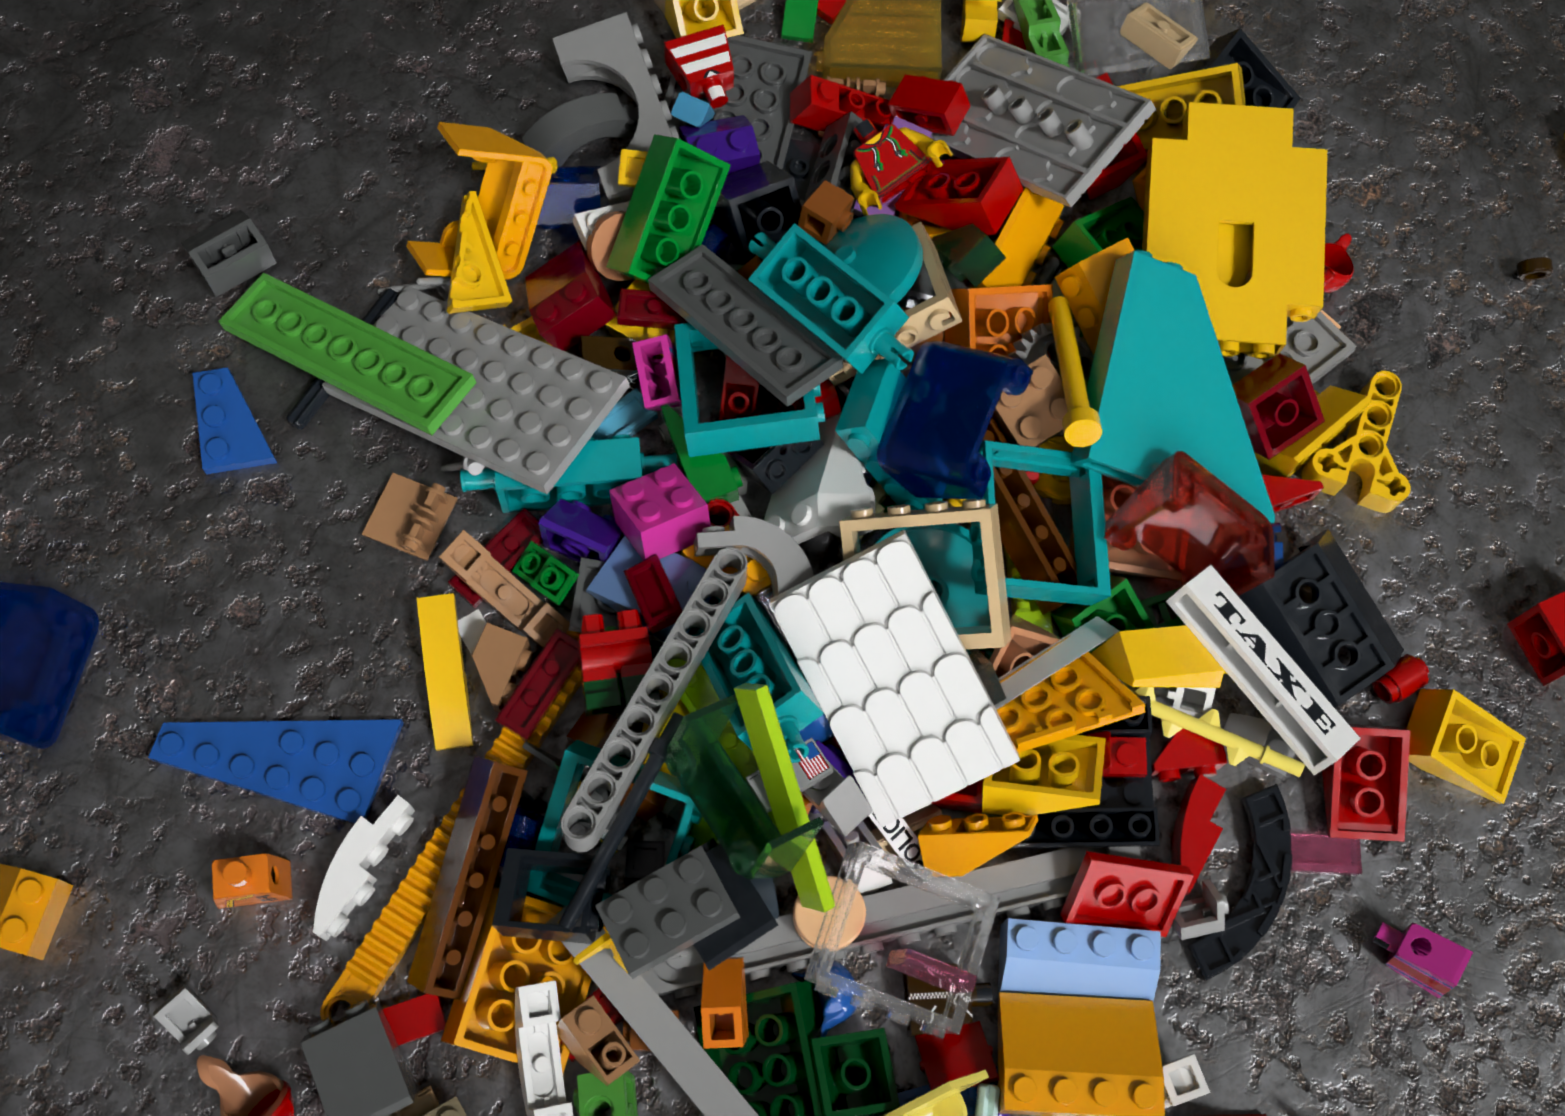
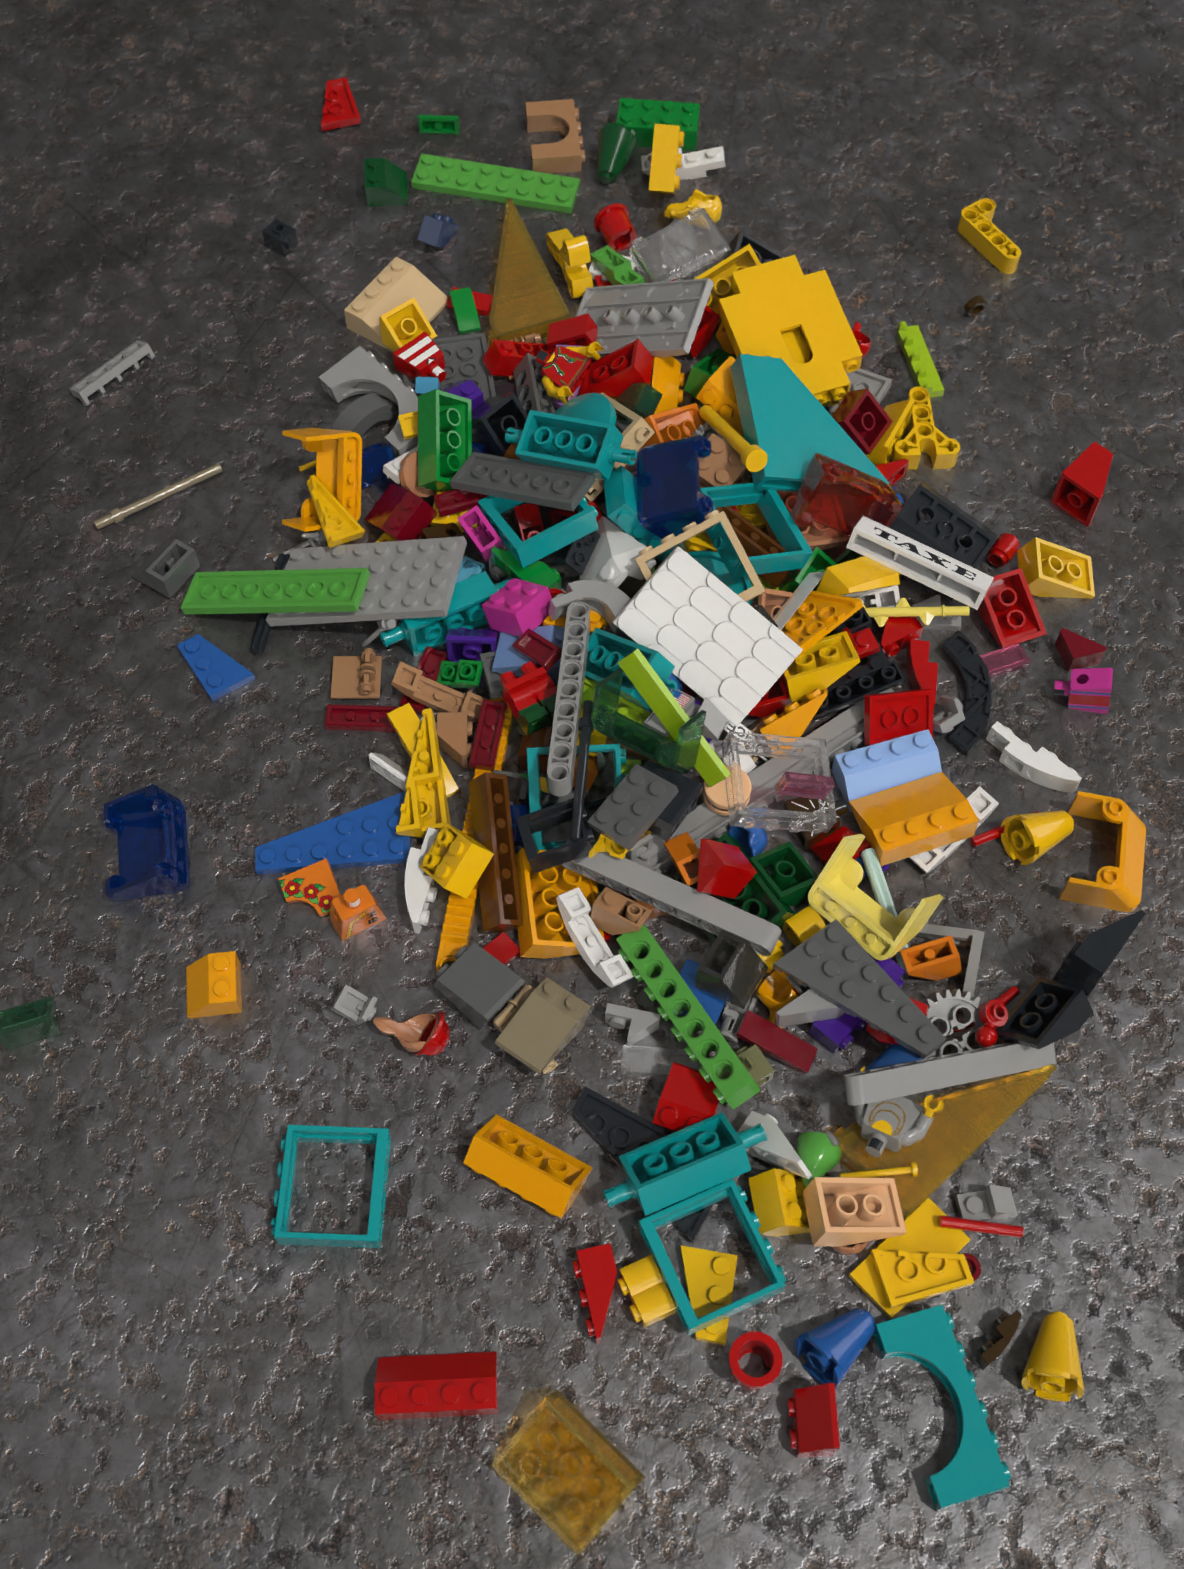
camera: 15 degrees left, 10 degrees down
dark orange brick [798,180,854,245] -> none
tan slope [1120,2,1198,69] -> none
none -> dark tan bar [93,463,222,530]
none -> orange tile [278,859,341,917]
none -> dark red tile [324,704,399,732]
none -> white slope [368,753,409,791]
none -> yellow wedge [396,708,451,838]
none -> yellow slope [419,822,494,899]
none -> red slope [697,839,757,899]
none -> lime hinge [896,321,944,398]
none -> white slope [986,721,1082,793]
none -> dark red slope [1055,628,1108,672]

